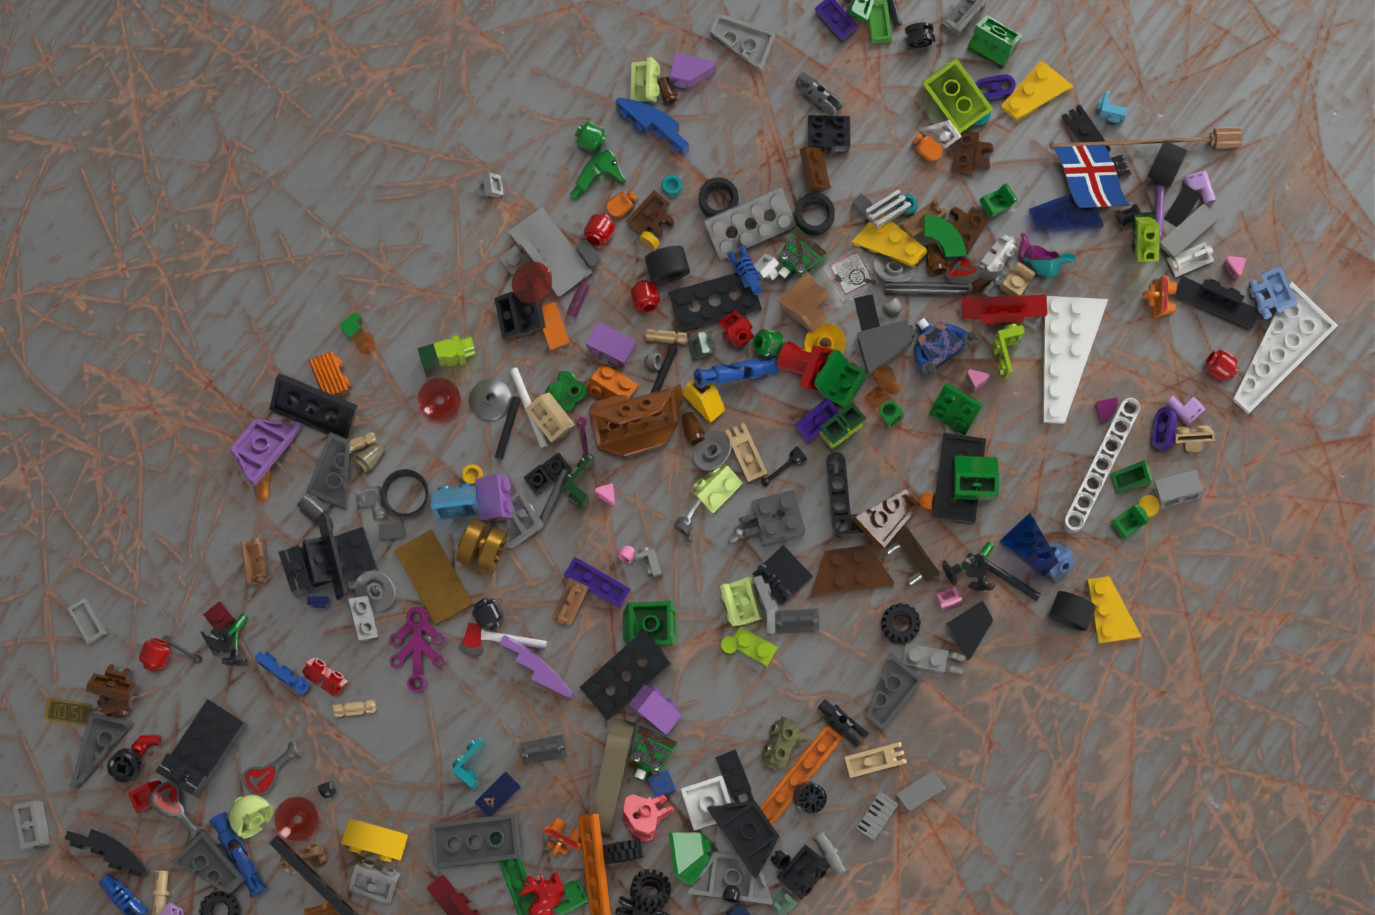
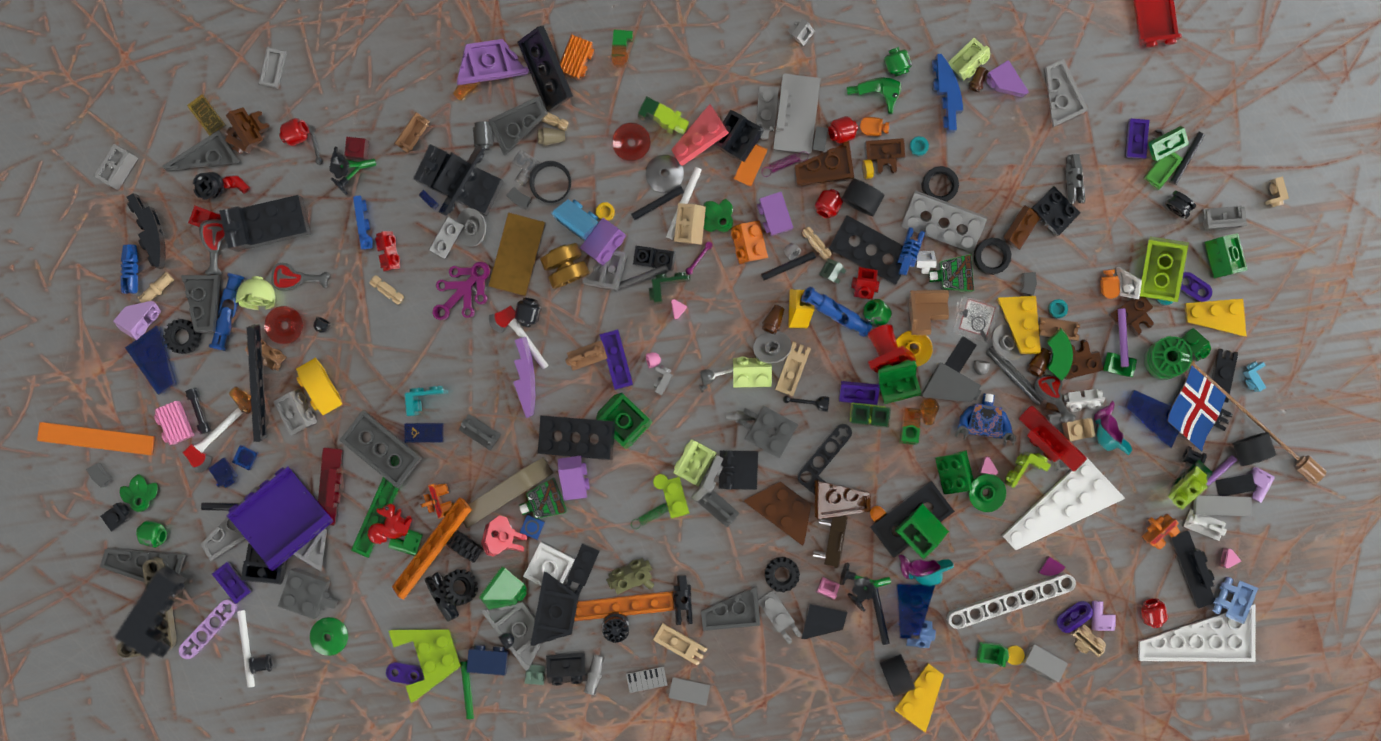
camera: 45 degrees right, 10 degrees up
clear red dish [512,261,552,304] -> none
dark orange slope [588,384,683,457] -> none
black hinge [771,850,791,870] -> none
light grey tile [864,189,911,229] -> none
green slope [1111,460,1153,494] -> none
none -> green piece [631,503,668,529]
none -> coral wing [671,104,729,166]
none -> reddish brown wing [795,141,854,186]
none -> hair [898,554,954,586]
none -> green dish [968,474,1006,512]
none -> medium lavender bar [1118,308,1129,367]
none -> green wheel [1144,336,1192,380]
none -> green bracket [1181,328,1211,362]

